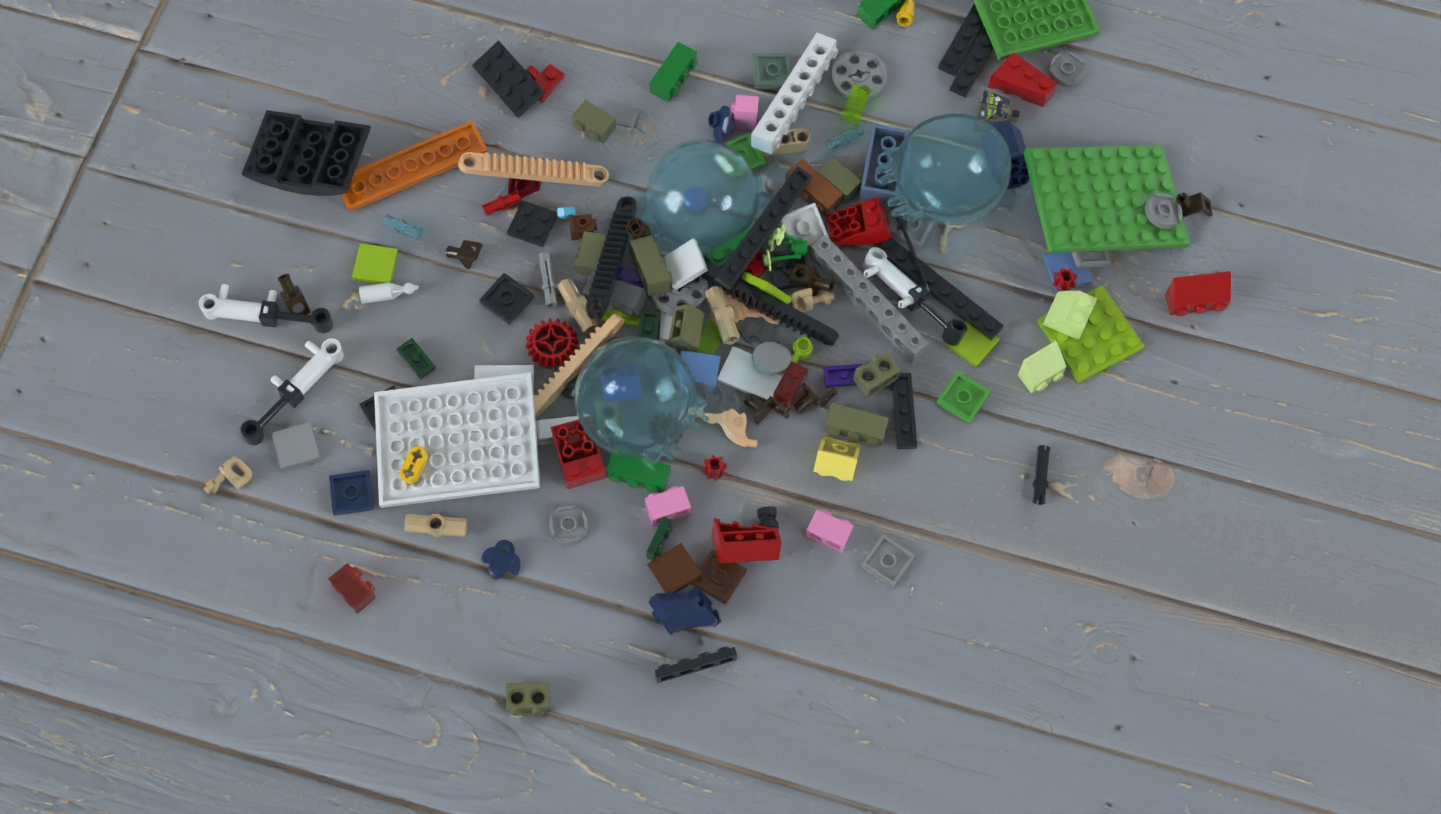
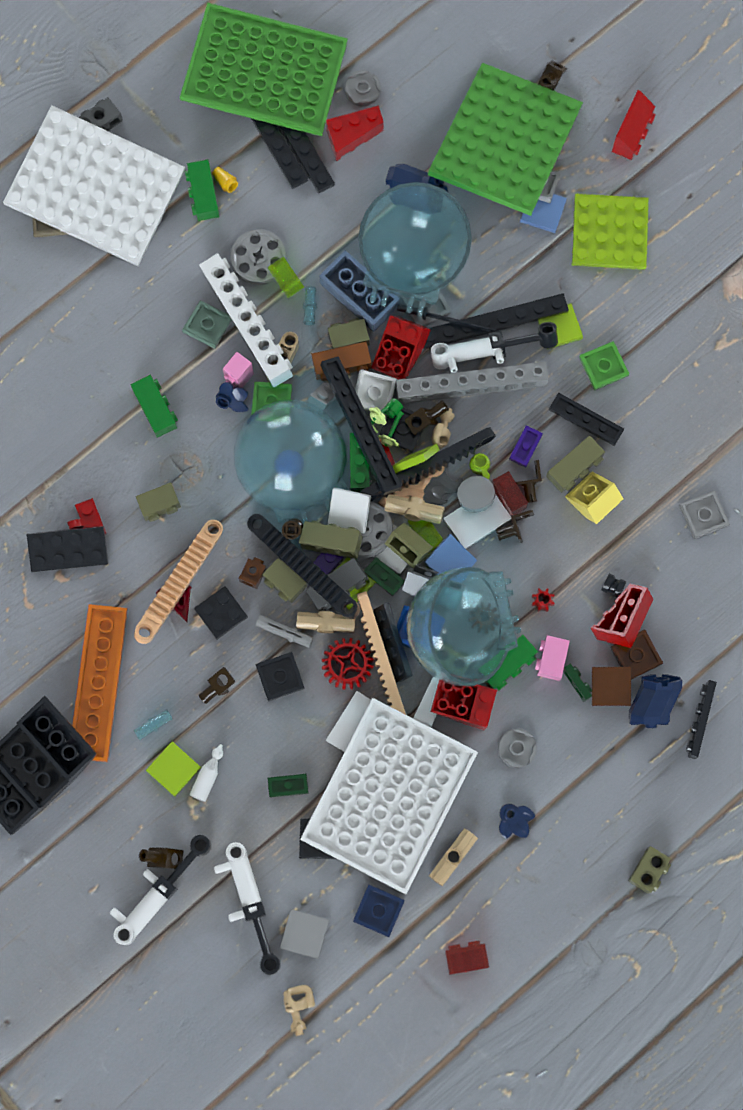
camera: 55 degrees left, 10 degrees up
yellow beam [399,446,428,484] -> none
red pin [482,190,522,216] -> none
medium azure tile [557,207,576,219] -> none
piece [681,382,758,448] -> none
bright pink brick [806,509,854,553] -> none
olive brick [853,353,901,398] -> none
torso [974,89,1020,130] -> none
yellowish green slope [1018,341,1066,394] -> none
black pin [1032,445,1050,505] -> none
yellowish green slope [1043,291,1097,340] -> none
red gear [1053,268,1077,291] -> none
light grey tile [1144,193,1182,229] -> none

